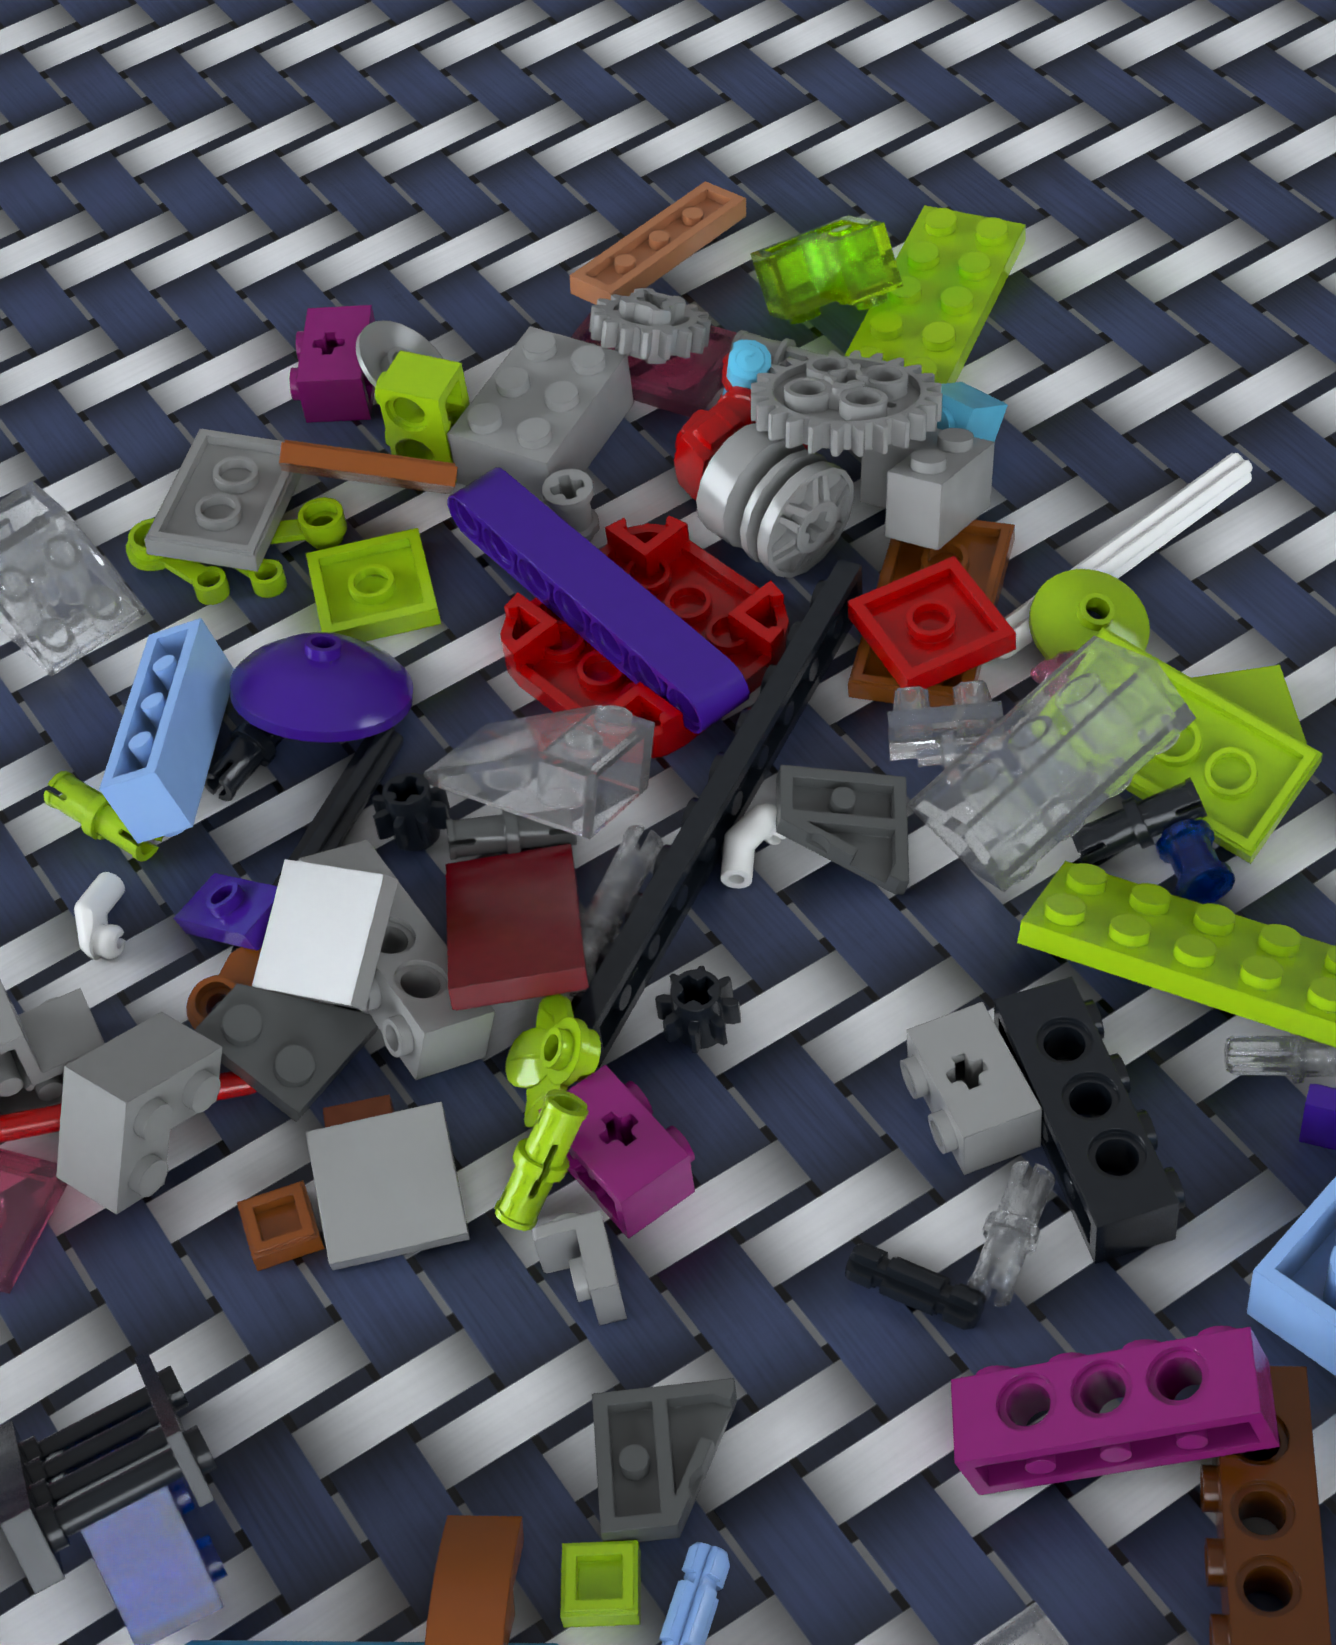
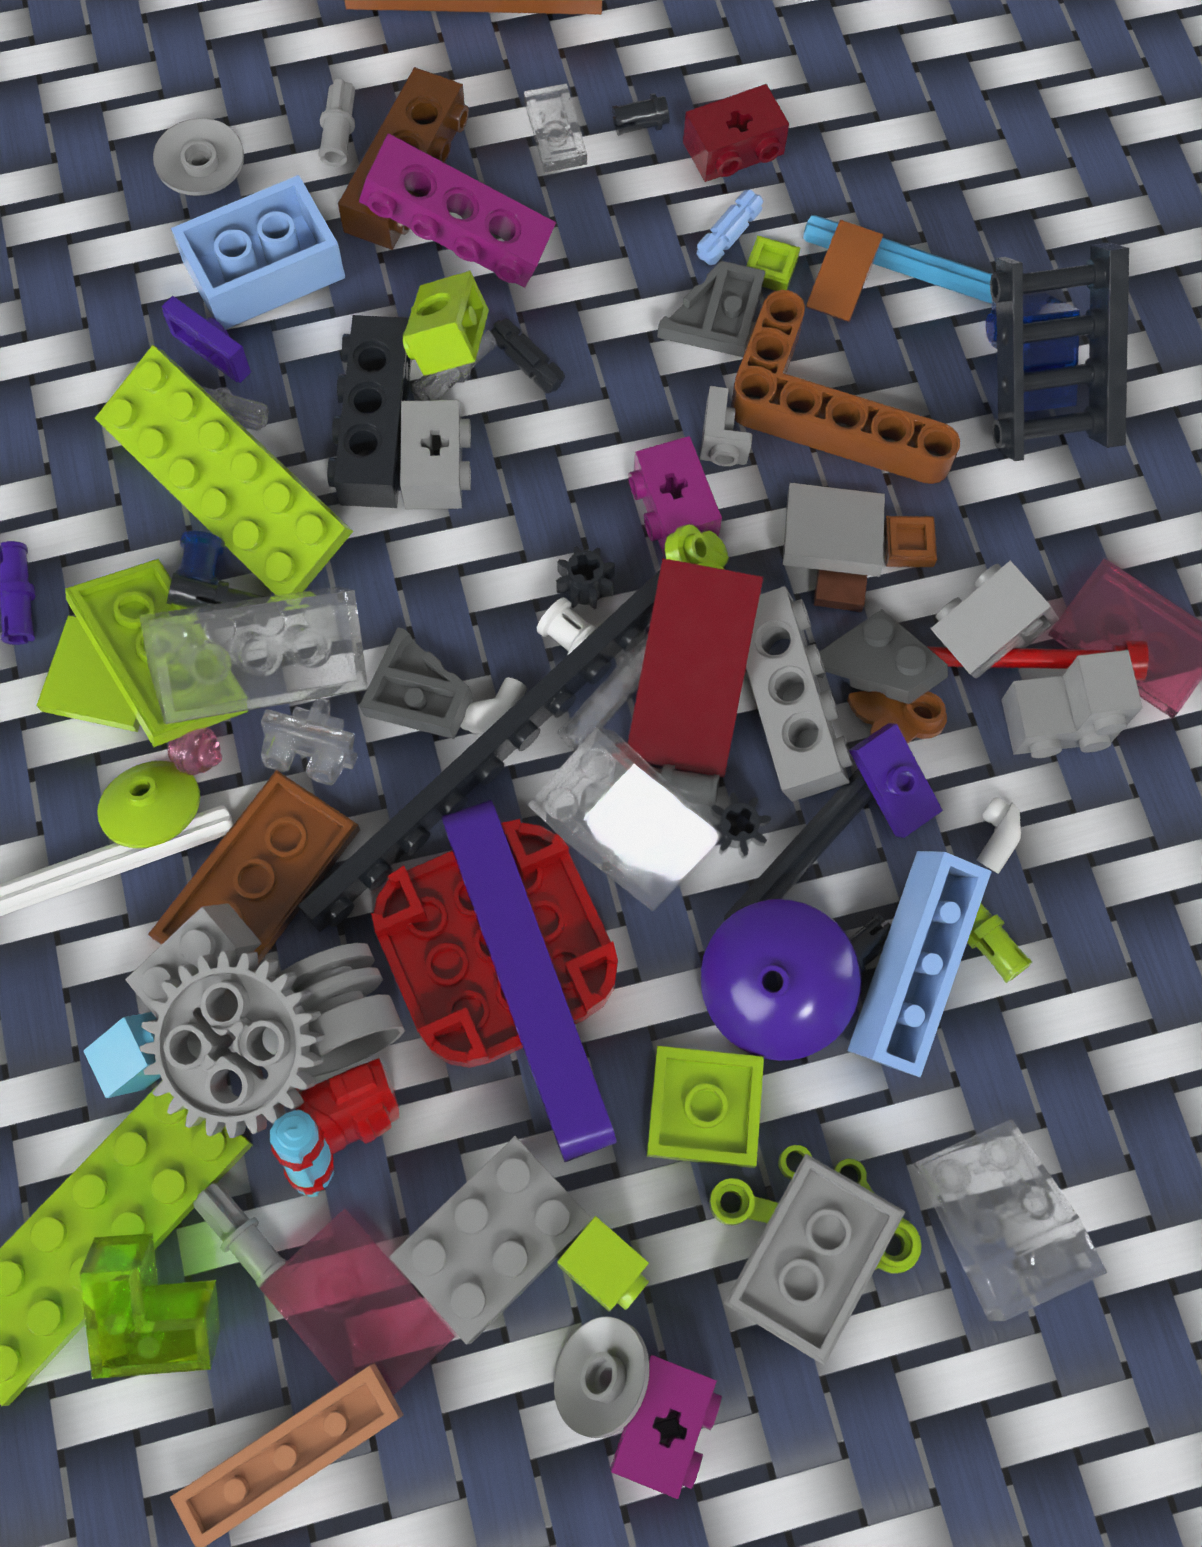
camera: 170 degrees left, 20 degrees up
tile [252,859,398,1010] -> none
dark orange tile [279,440,458,495] -> none
lime pin [494,1089,589,1231] -> none
light grey bush [542,469,600,542] -> none
light grey gear [589,288,711,364] -> none
red plate [848,556,1016,697] -> none
none -> lime brick [403,270,489,376]
none -> white bush [537,597,599,655]
none -> dark orange beam [731,290,960,484]

